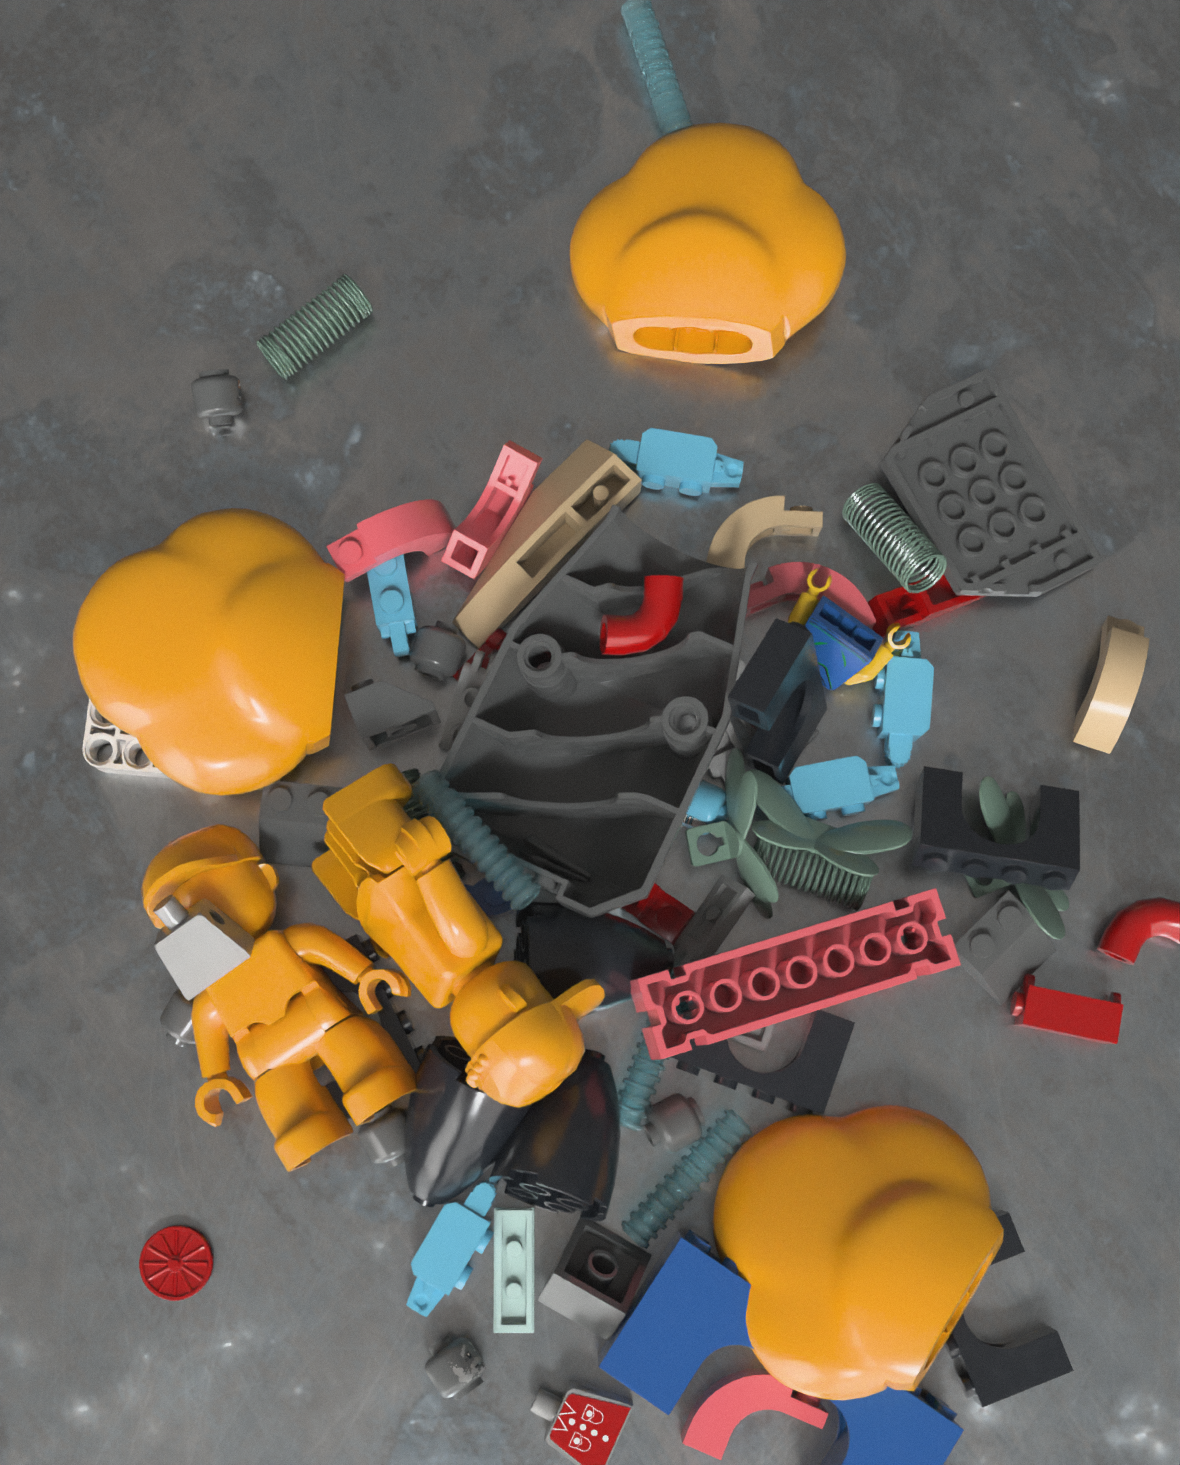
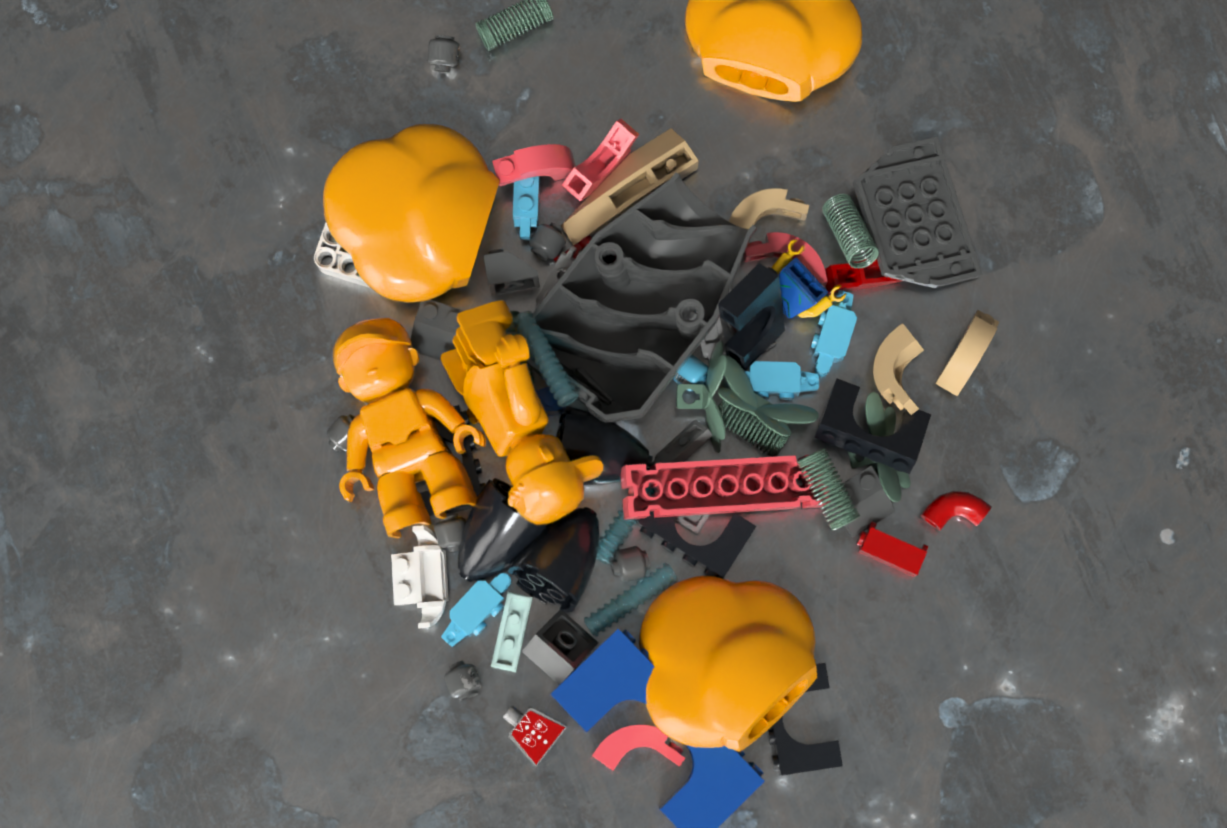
camera: 15 degrees right, 0 degrees up
red wheel [139,1225,213,1301] -> none
torso [153,895,255,1001] -> none
red cylinder [600,575,684,655] -> none
medium azure hinge [609,428,744,496] -> none
red slope [620,883,695,946] -> none
none -> white plate [391,525,449,628]
none -> sand green piece [797,448,860,531]
none -> tan arch [873,323,924,415]

